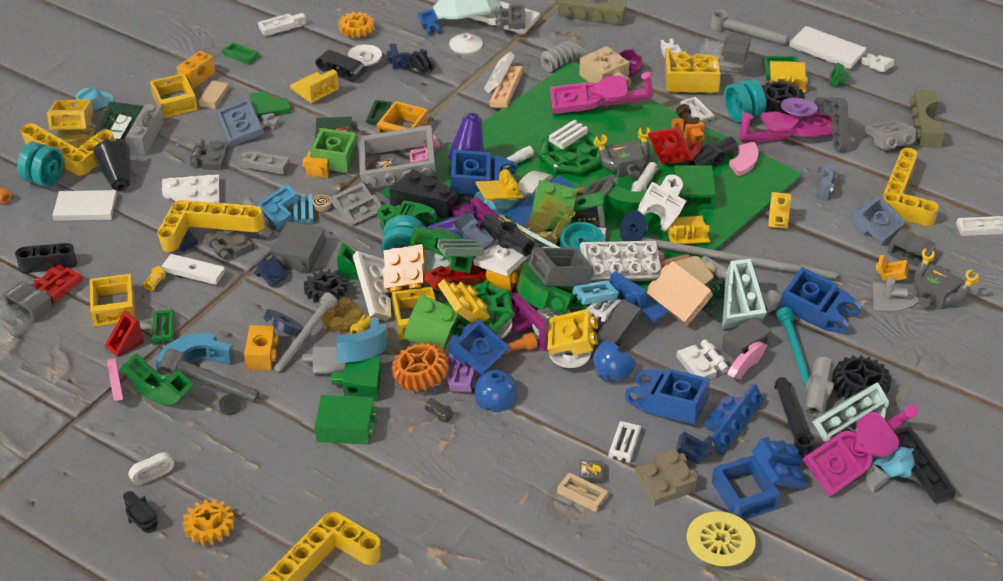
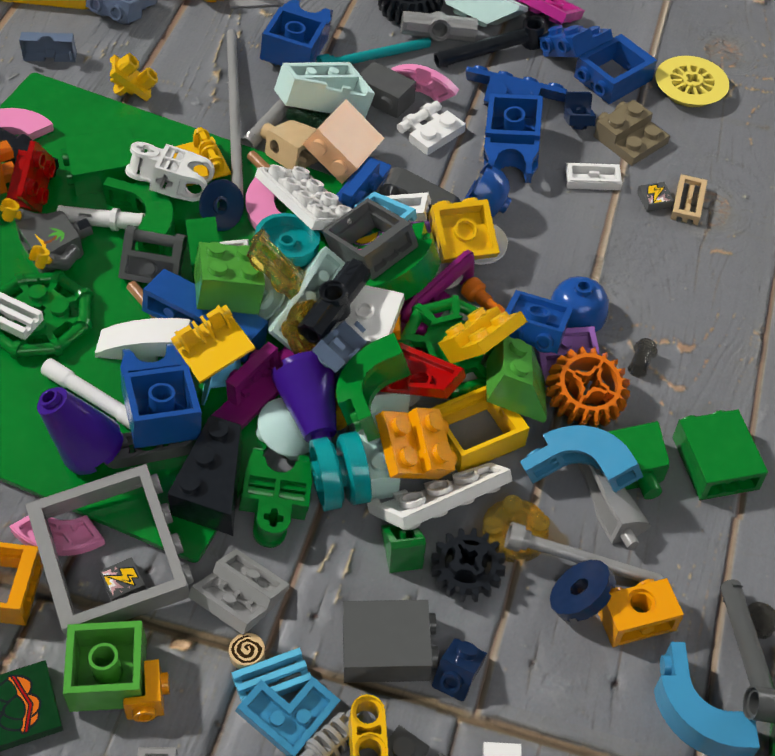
camera: 110 degrees left, 10 degrees up
yellow pin [350,315,371,334] -> none
sand green tile [437,239,483,256] -> none

